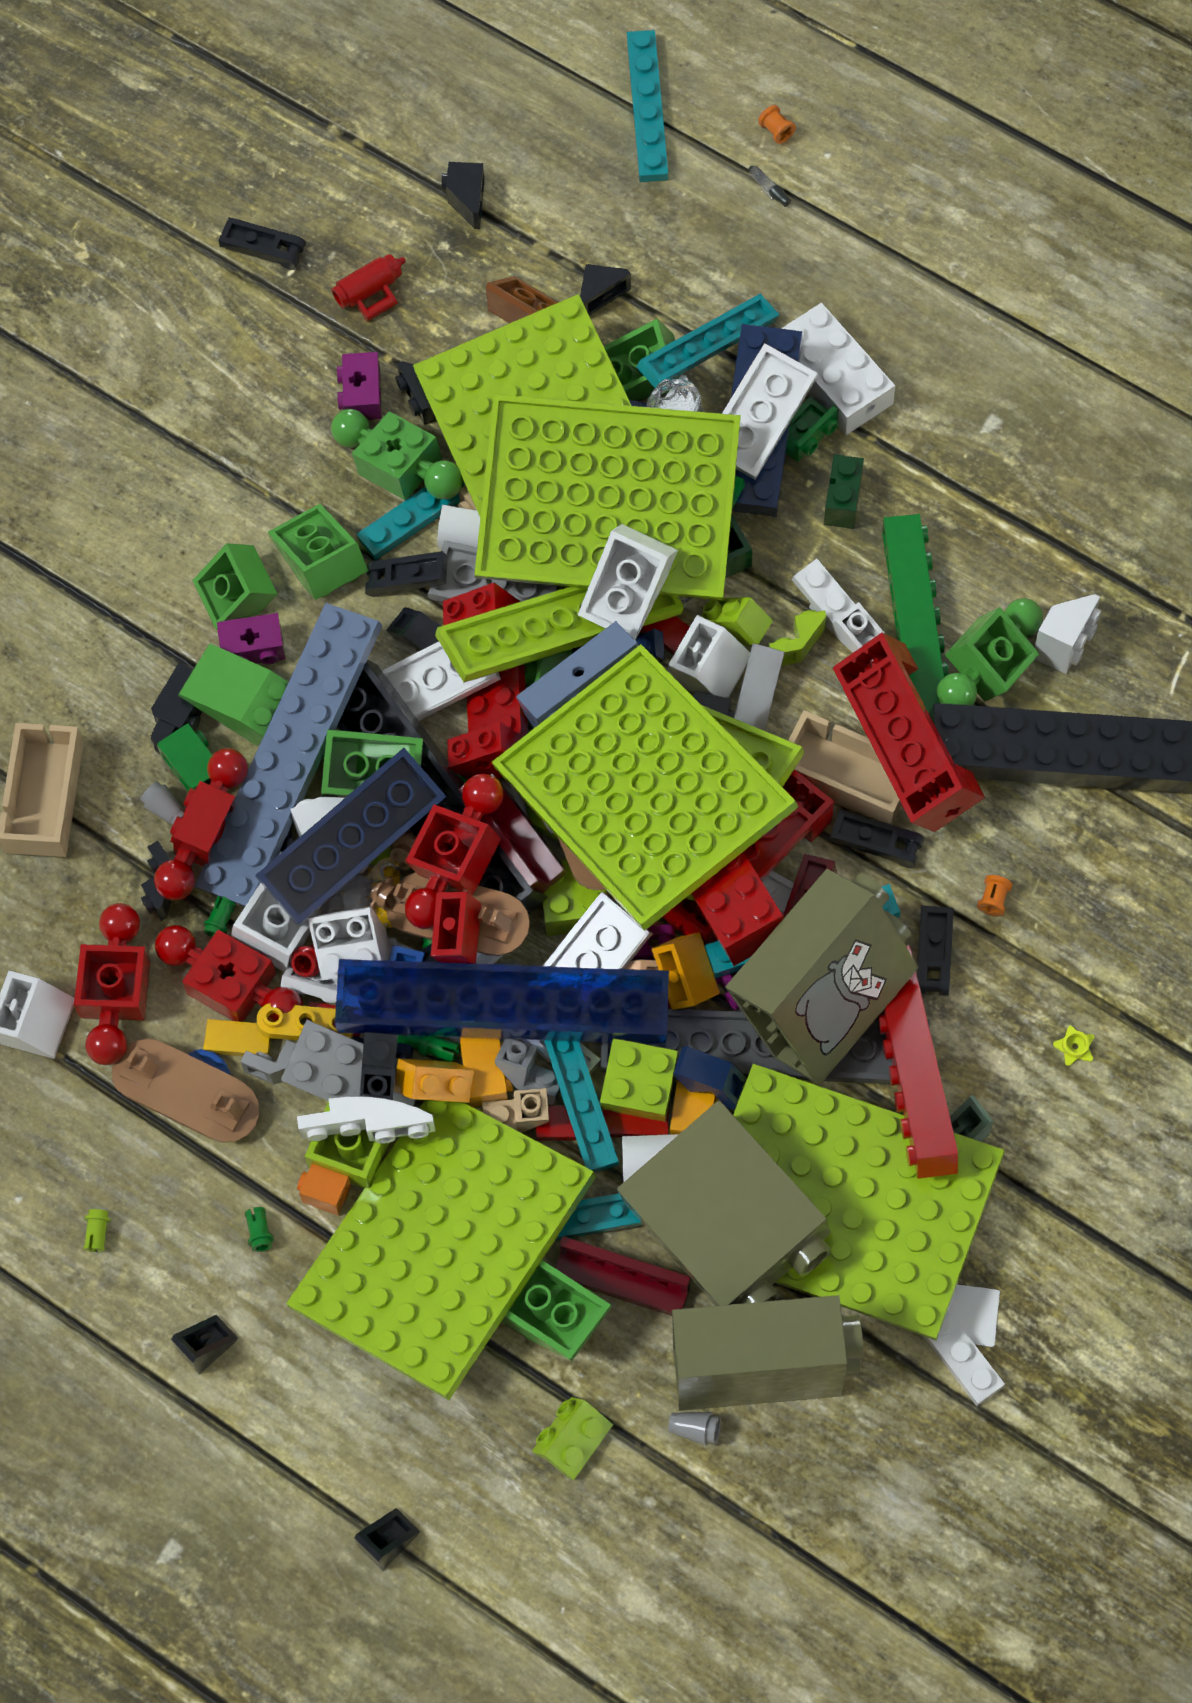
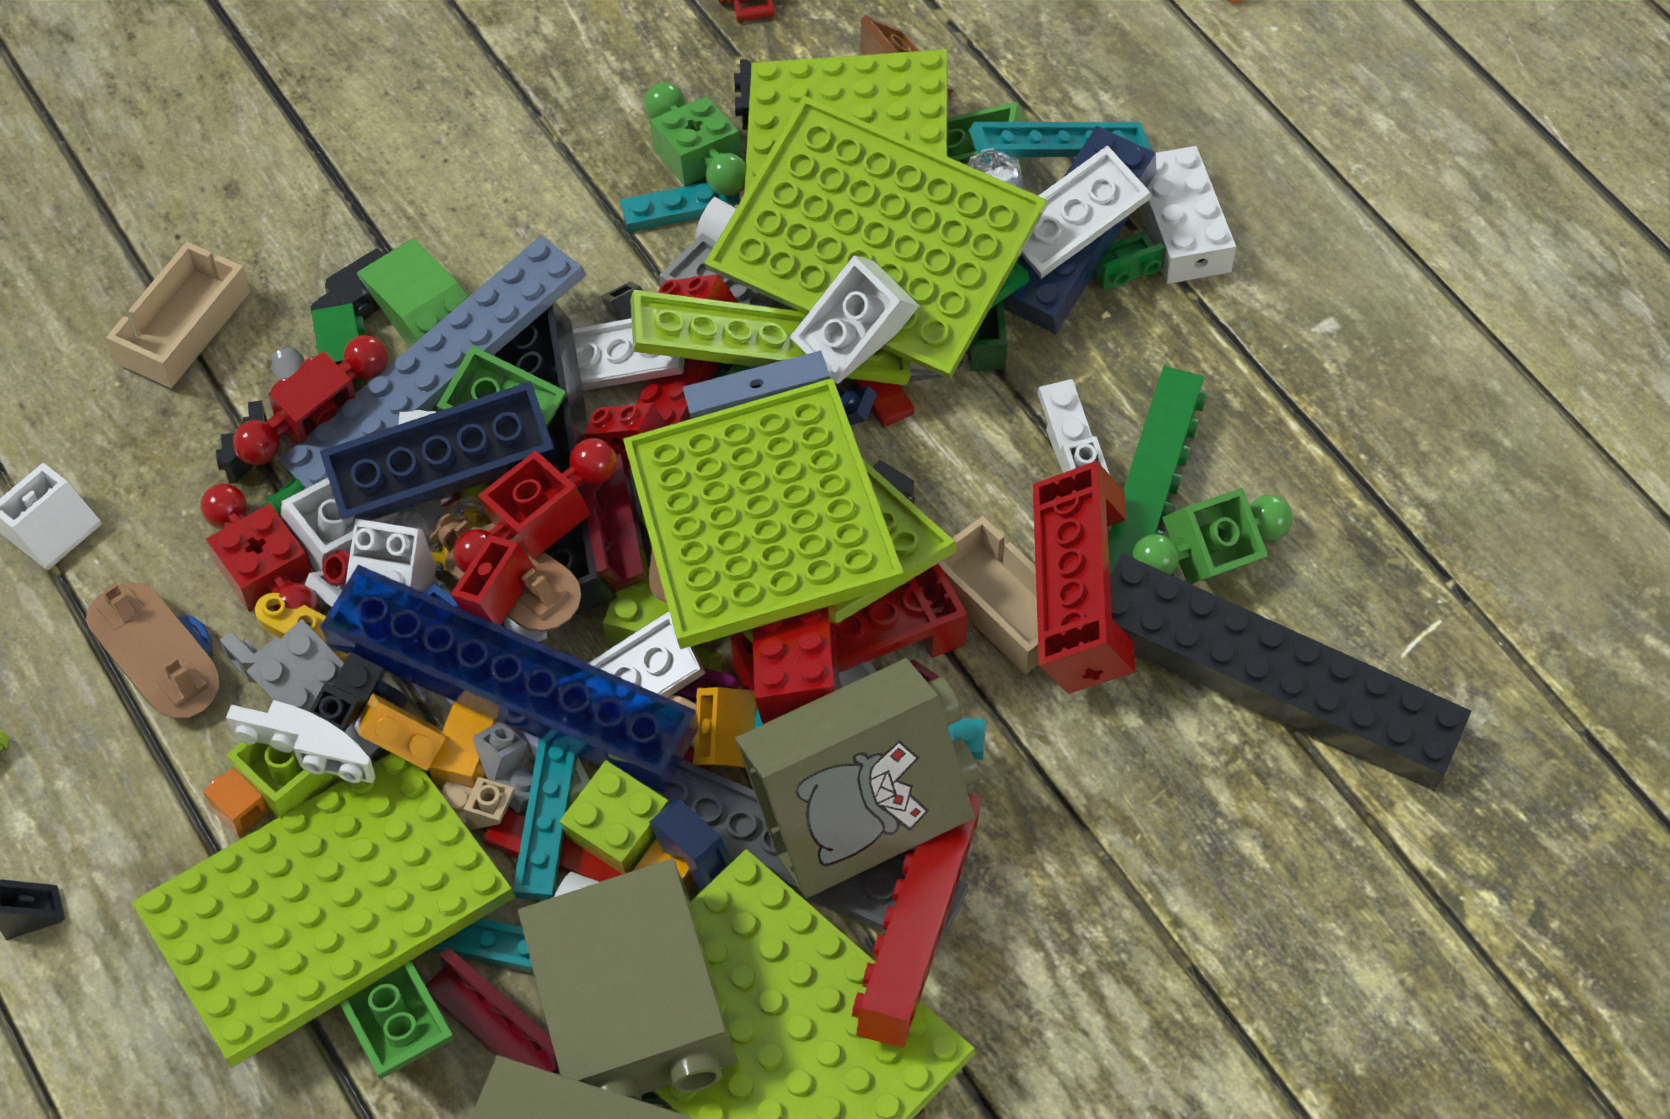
camera: 20 degrees right, 10 degrees down
red brick [74,903,151,1066] -> none
bright green slope [192,543,278,630] -> none
yellow tile [203,1019,271,1056] -> none
magenta brick [217,613,286,665] -> none
green pin [244,1207,274,1252] -> none
bright green slope [268,504,368,600] -> none
magenta brick [337,352,382,420] -> none
black plate [365,551,448,597] -> none
green pin [394,1023,461,1062] -> none
black slope [580,264,631,316] -> none
white slope [668,615,750,698] -> none
lime slope [700,597,773,645] -> none
light grey slope [734,643,785,731] -> none
piece [749,166,791,207] -> none
lime slope [769,610,826,666] -> none
dark green piece [824,454,864,529] -> none
black plate [830,809,925,868] -> none
black plate [917,905,954,996] -> none
sand green slope [950,1095,993,1142] -> none
orange bush [977,875,1013,916] -> none
white slope [1035,594,1101,674] -> none
neon yellow plate [1053,1025,1095,1066] -> none

